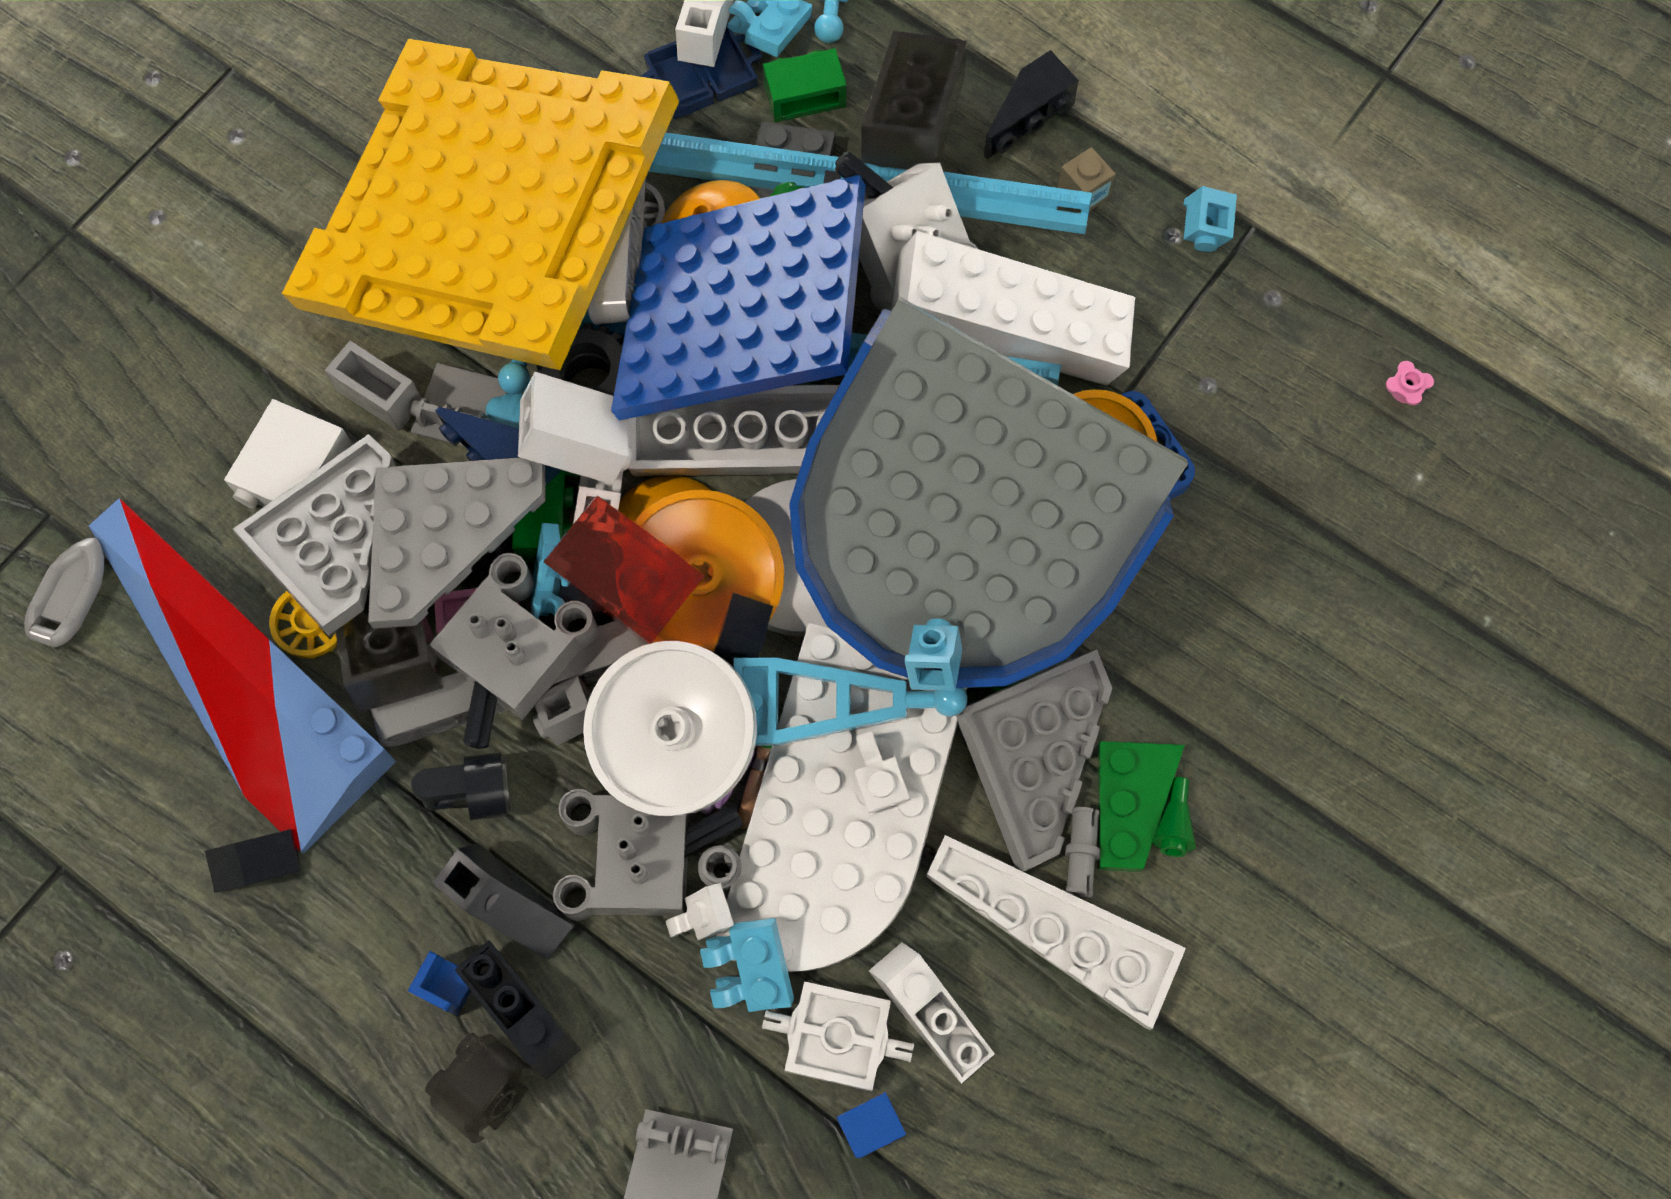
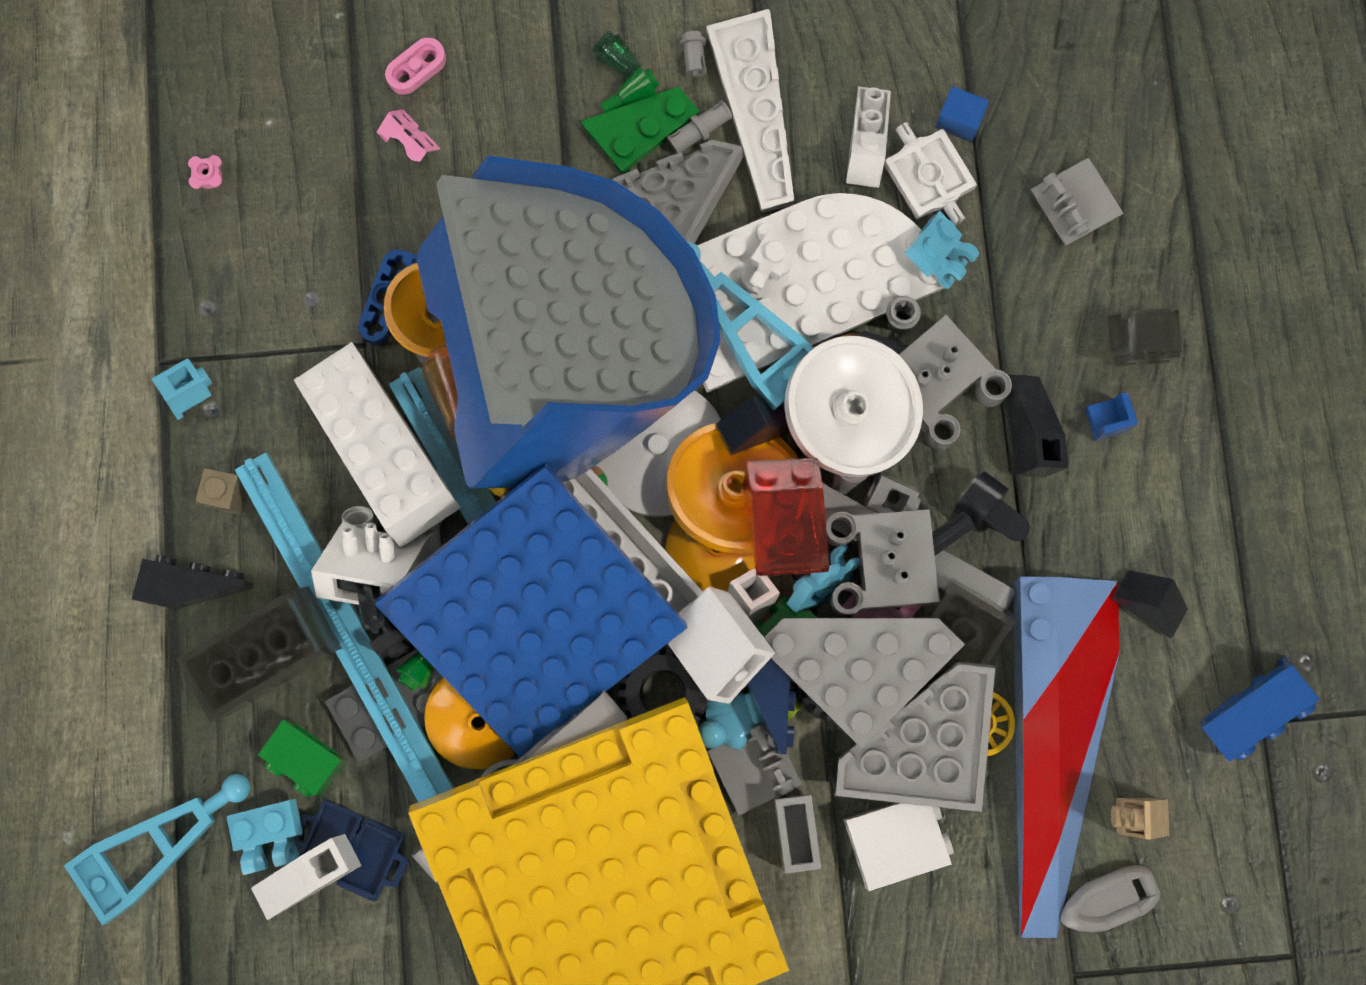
camera: 130 degrees left, 10 degrees up
black slope [455,940,581,1080] -> none
white plate [665,883,734,941] -> none
medium azure brick [905,618,963,691] -> none
none -> bright pink piece [377,109,440,162]
none -> bright pink plate [385,38,446,95]
none -> clear green cone [592,31,642,79]
none -> light grey pin [679,31,707,77]
none -> tan slope [1111,798,1169,839]
none -> blue wedge [1200,655,1320,762]

